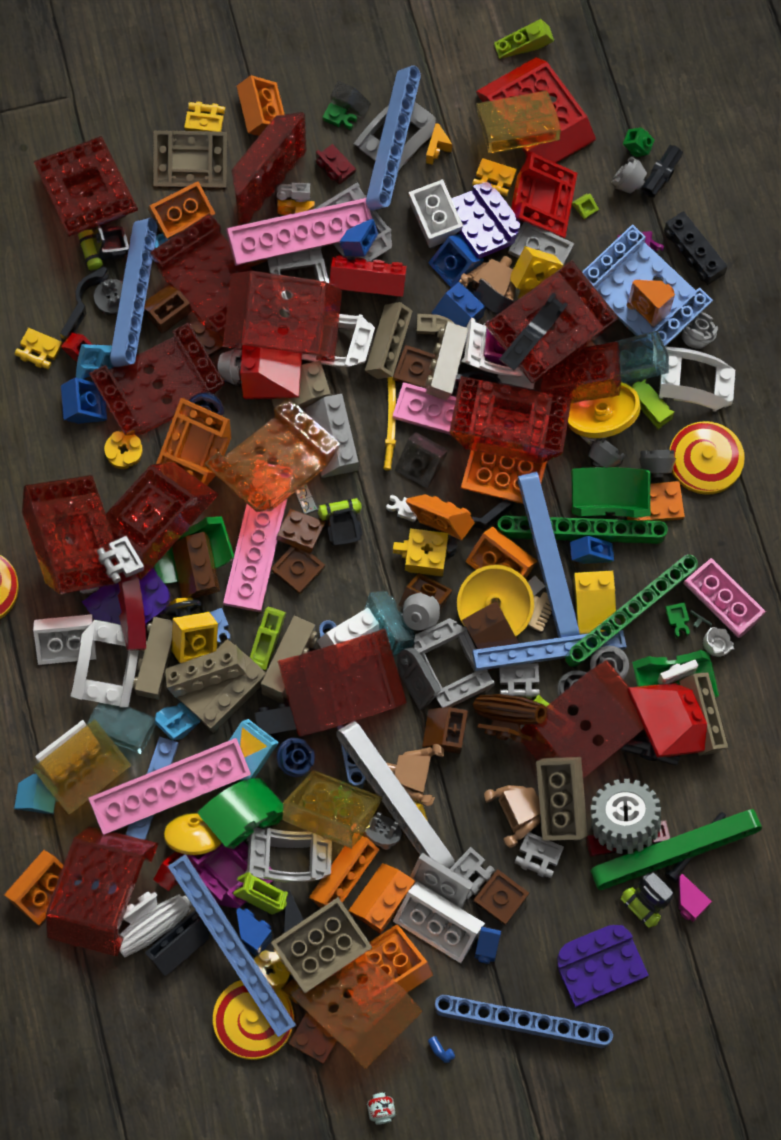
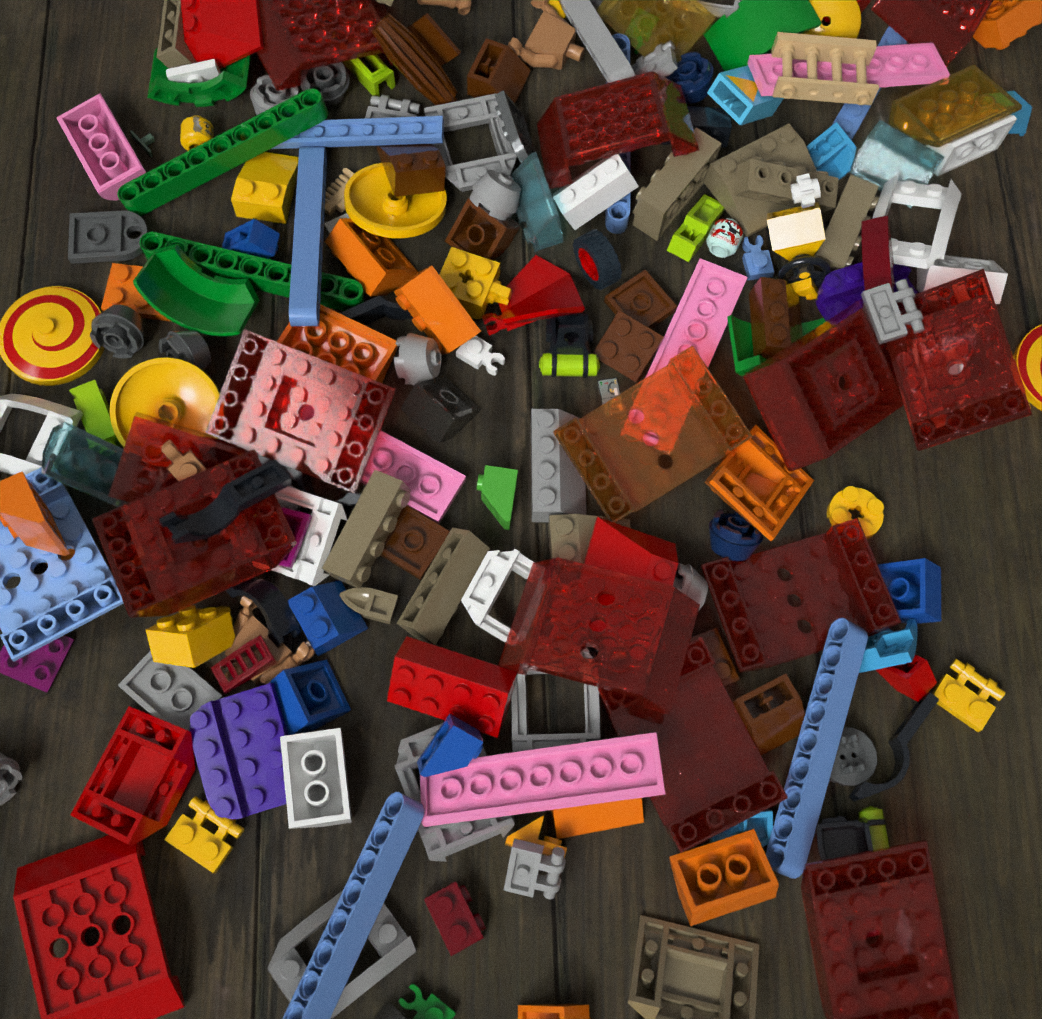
camera: 170 degrees left, 0 degrees up
clear red slope [232,112,307,226] -> none
yellow sword [384,377,396,471] -> none
light orange slope [426,123,452,165] -> none
clear yellow slope [476,91,561,153] -> none
lime slope [572,194,599,219] -> none
green plate [665,603,690,638] -> none
white hair [703,627,734,657] -> none
none -> dark grey plate [68,211,149,264]
none -> medium nougat plate [161,439,209,490]
none -> yellow head [180,115,214,151]
none -> dark red slope [211,635,277,694]
none -> light grey cone [394,333,441,387]
none -> bright green slope [477,465,518,530]
none -> red panel [482,255,585,335]
none -> black wheel [573,229,622,290]
none -> light grey plate [630,40,678,95]
none -> light aqua head [706,218,743,258]
none -> tan fence [771,32,879,105]
none -> white gear [790,173,821,209]

